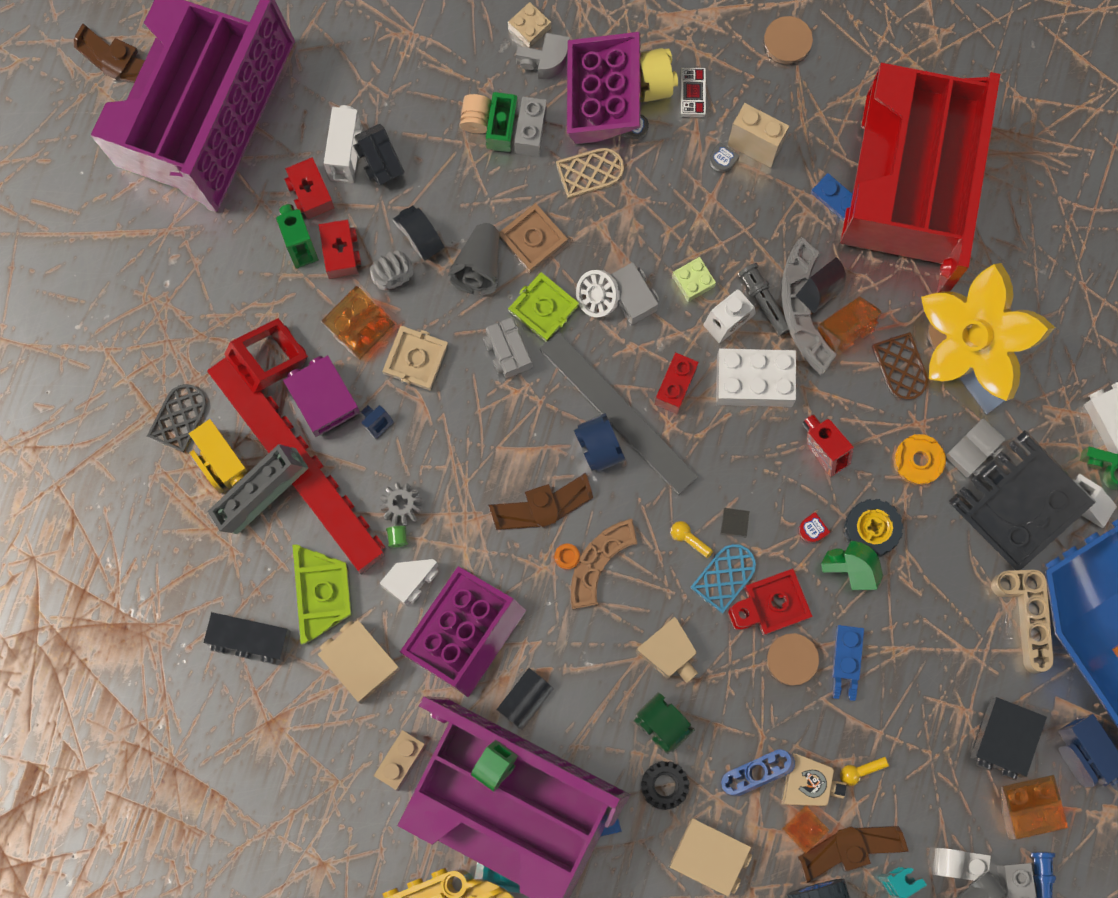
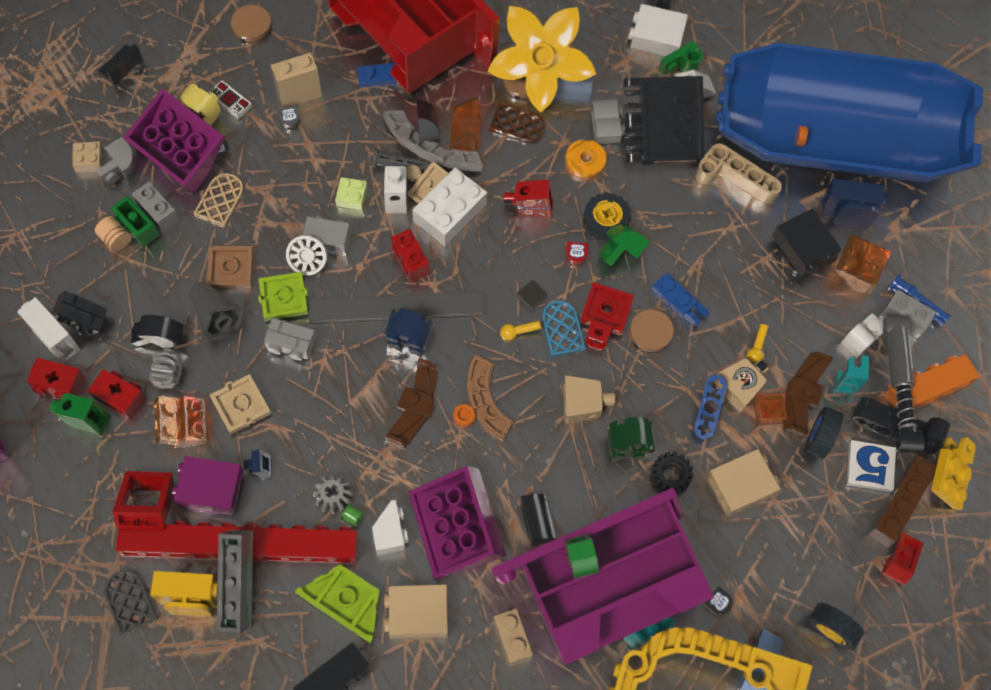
camera: 55 degrees left, 10 degrees down
none -> tan plate [407,162,449,204]

